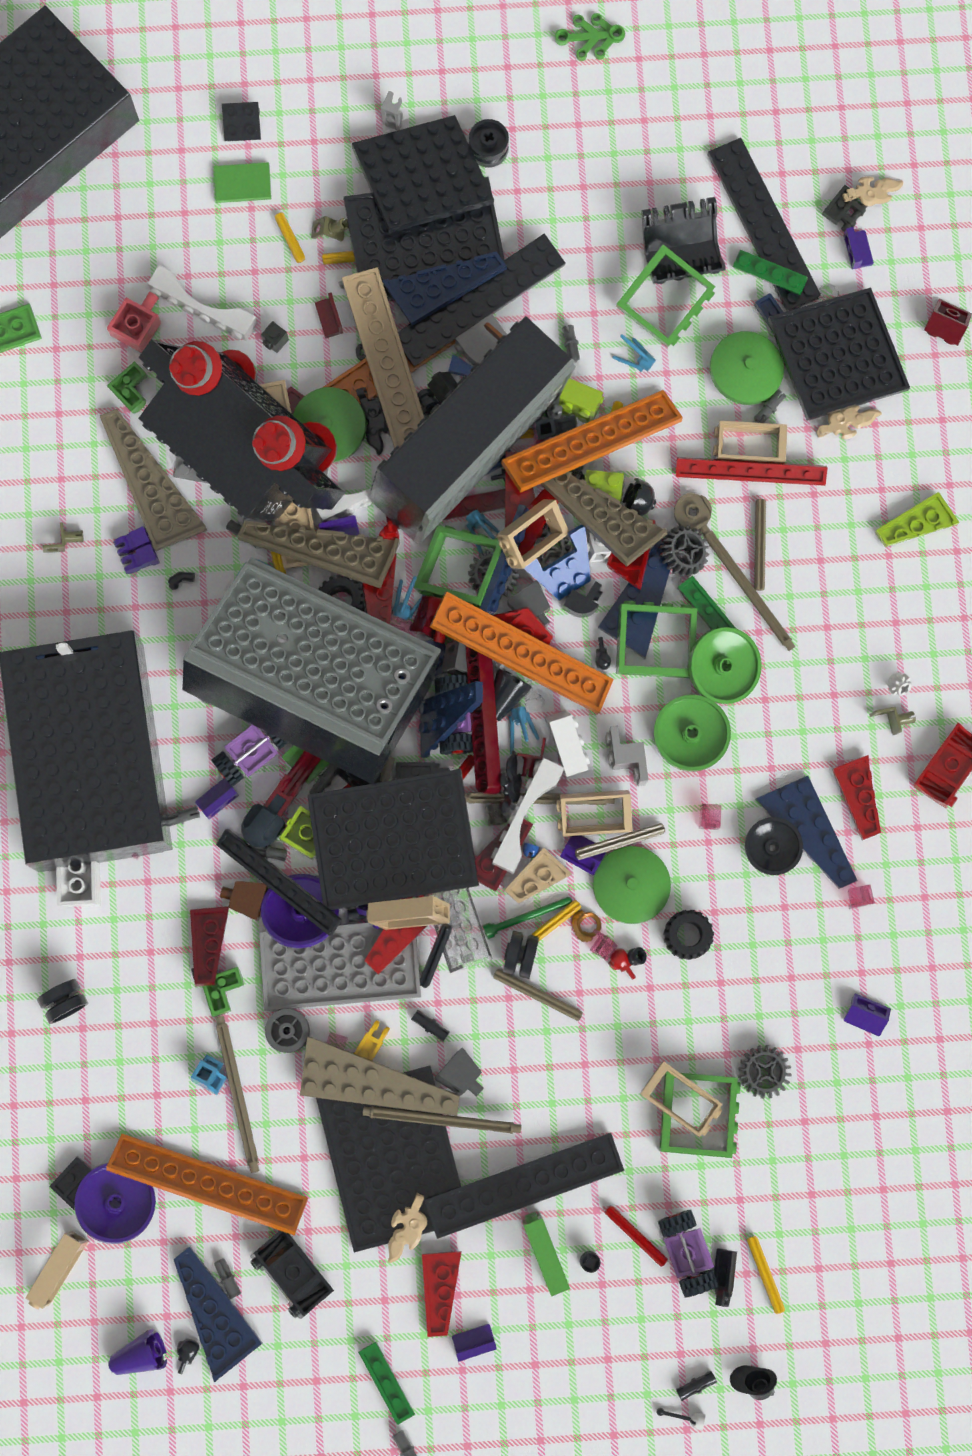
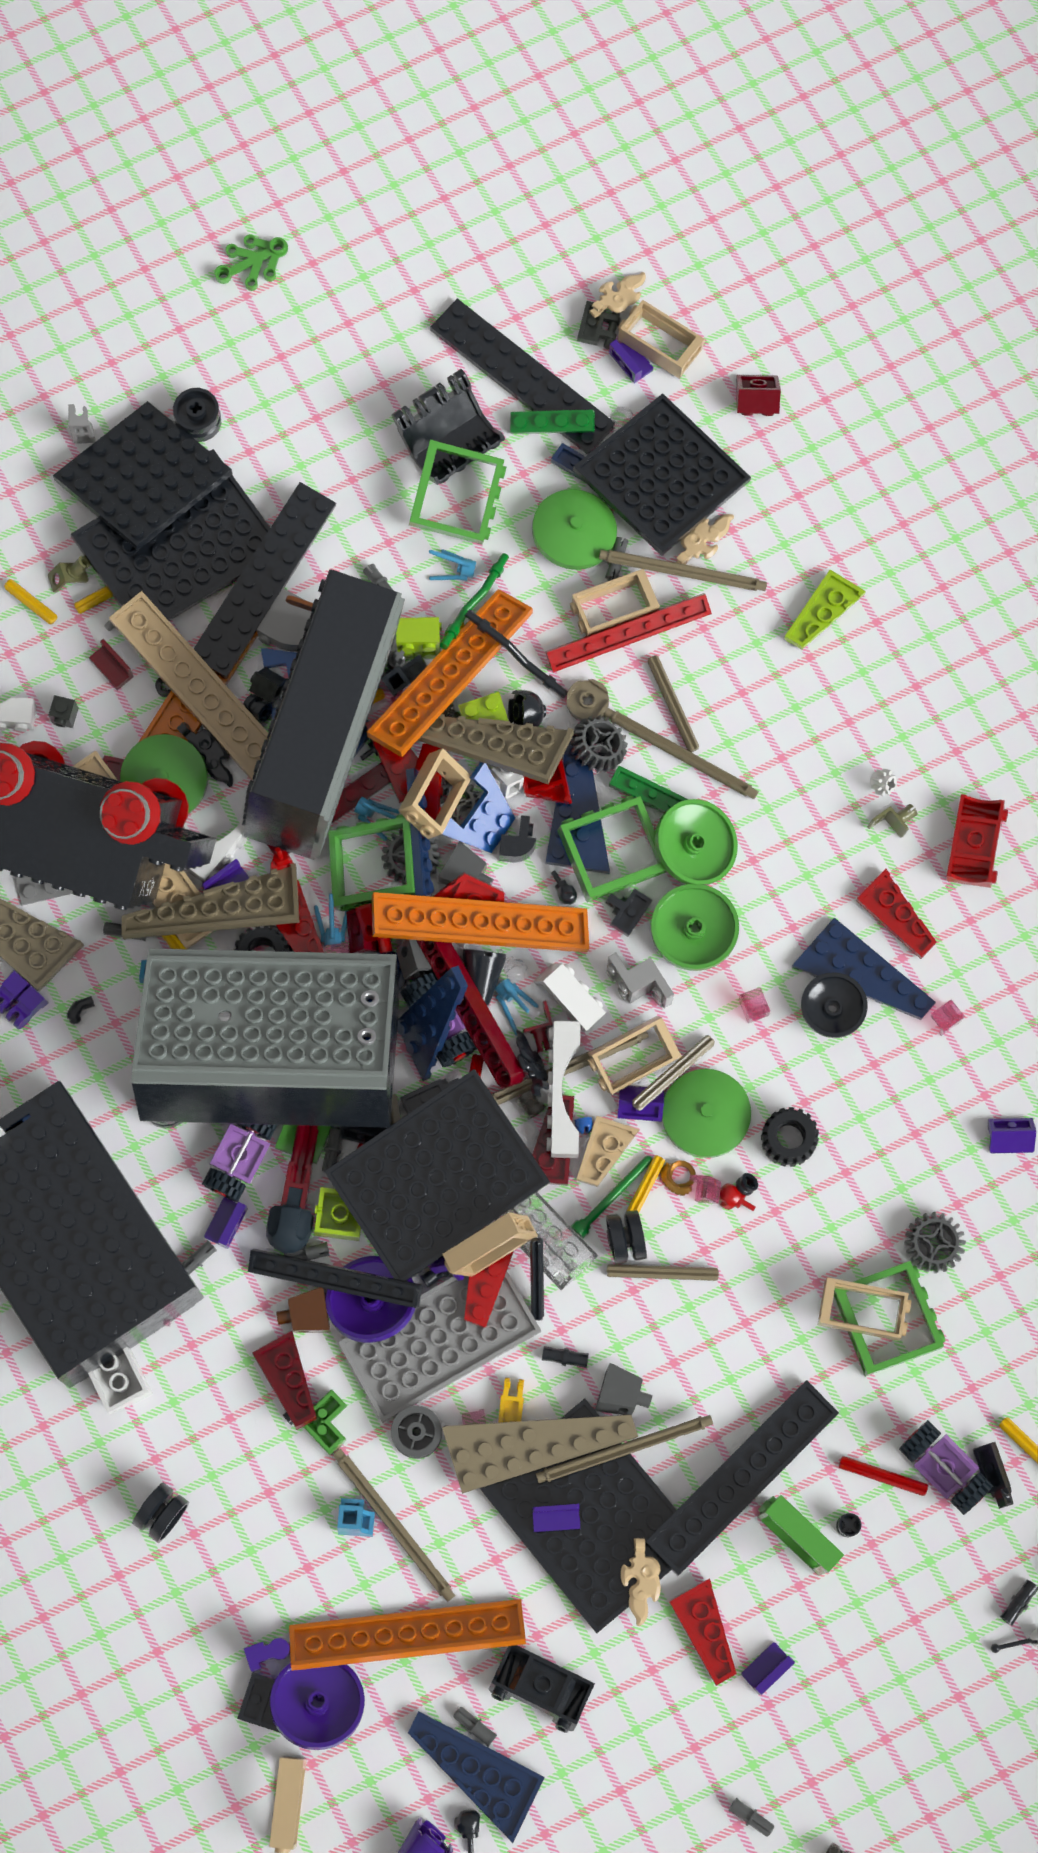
camera: 25 degrees left, 5 degrees down
green plate [358,1341,415,1425] -> none
dark blue wing [382,252,507,326] -> none
none -> dark purple legs [244,1638,290,1672]
none -> green bar [440,553,509,650]
none -> black bar [464,609,568,699]
none -> dark purple panel [532,1504,580,1532]
none -> dark tan piece [599,550,767,591]
none -> black hinge [605,888,653,937]
none -> tan window [617,300,705,379]

